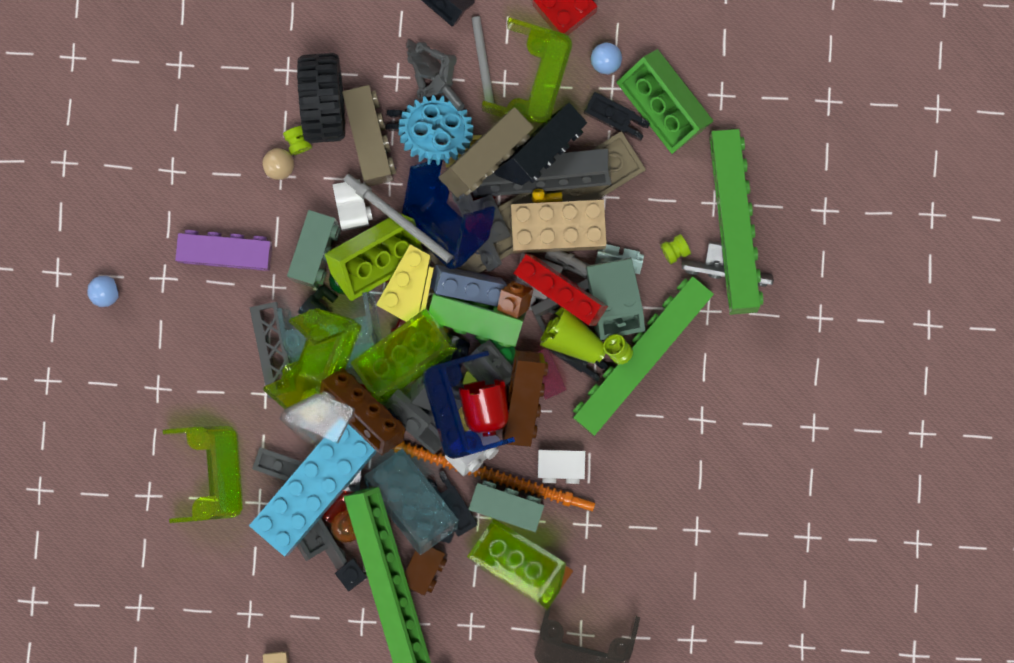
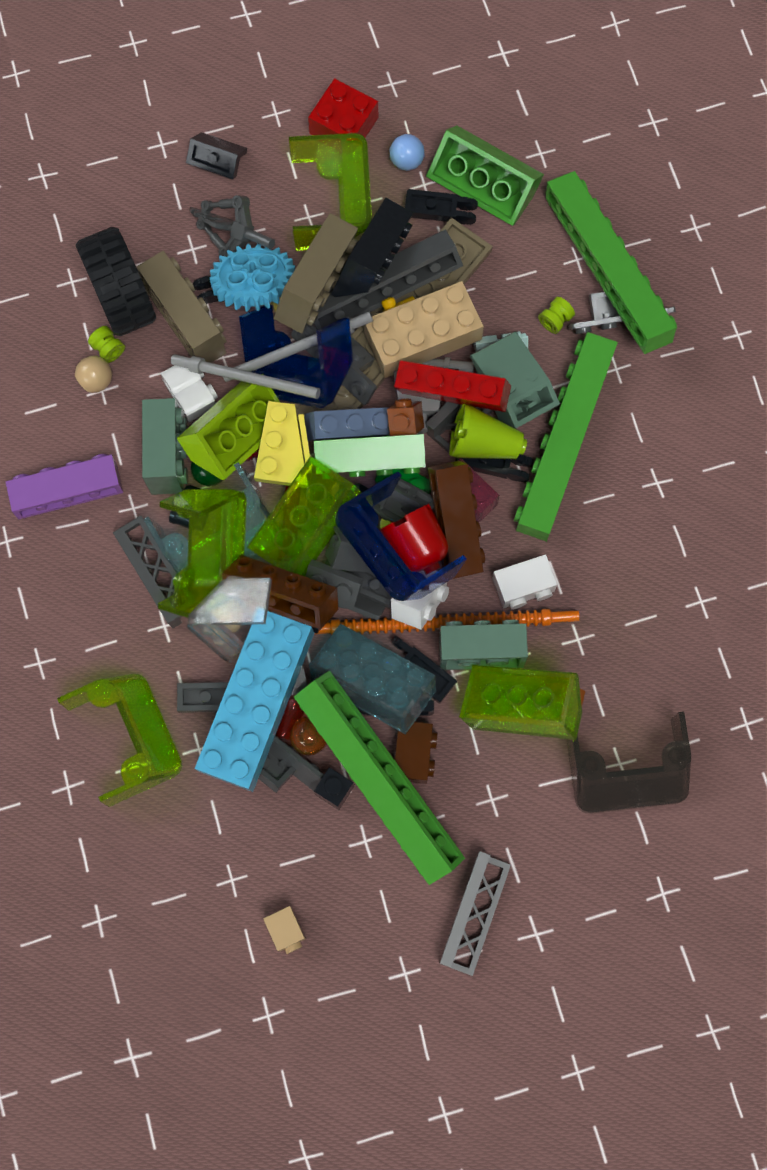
camera: 20 degrees left, 10 degrees down
light grey bar [471,16,495,108] -> none
lime wheel [603,334,633,364] -> none
none -> light grey bar [223,311,374,382]

